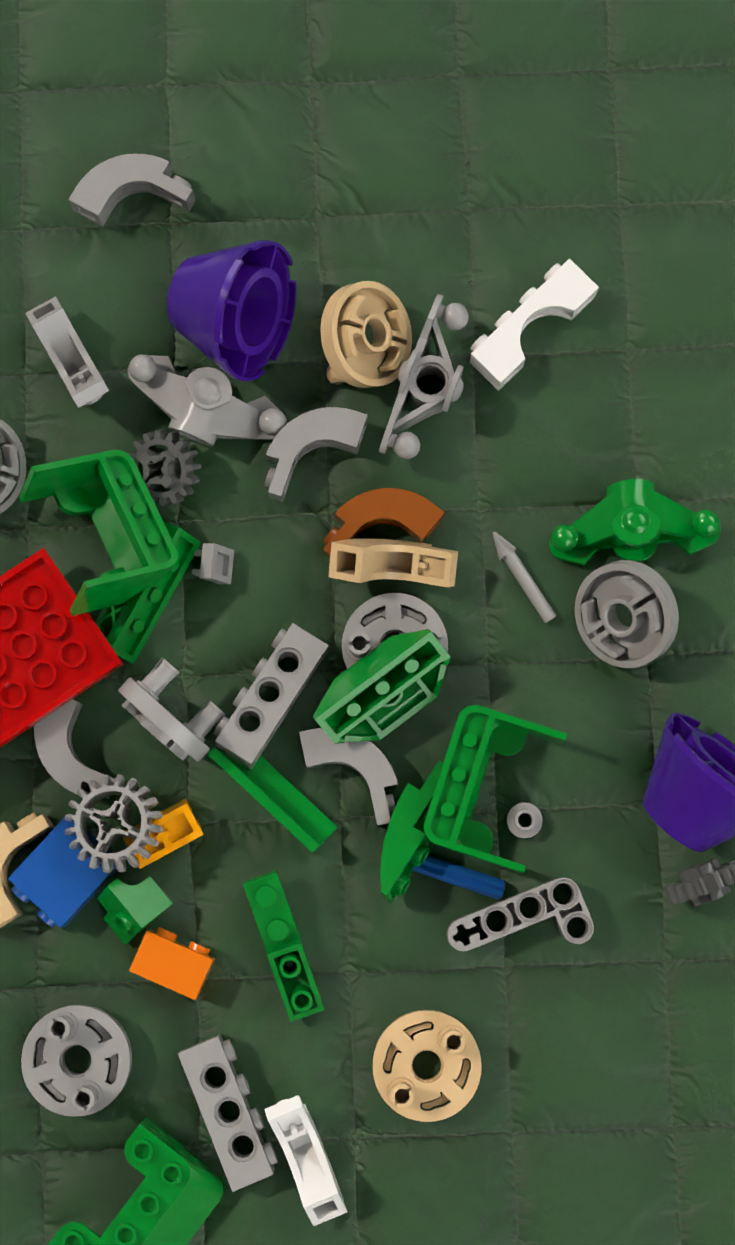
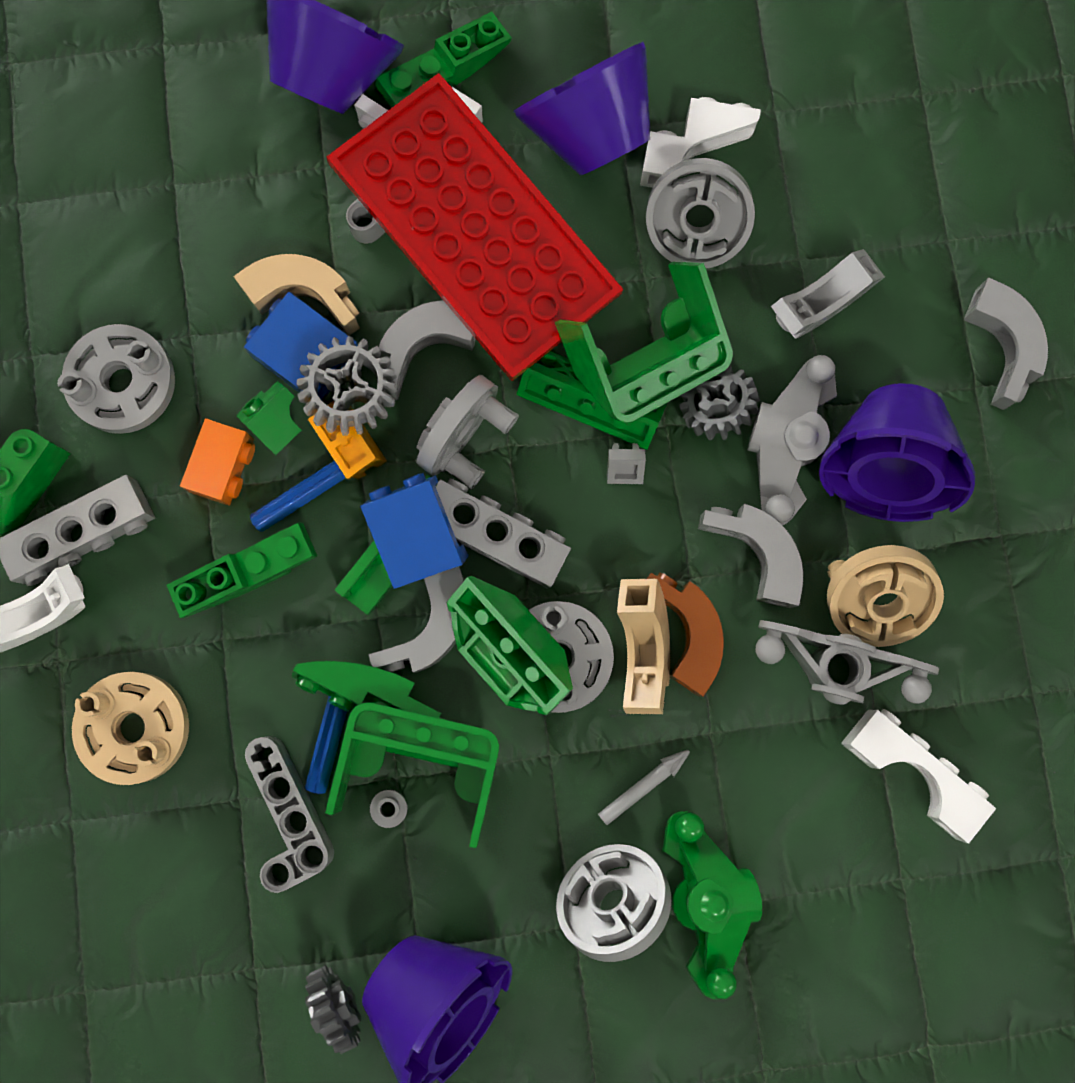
camera: 80 degrees right, 0 degrees up
none -> blue axle [250,460,346,532]
none -> blue panel [360,473,468,589]

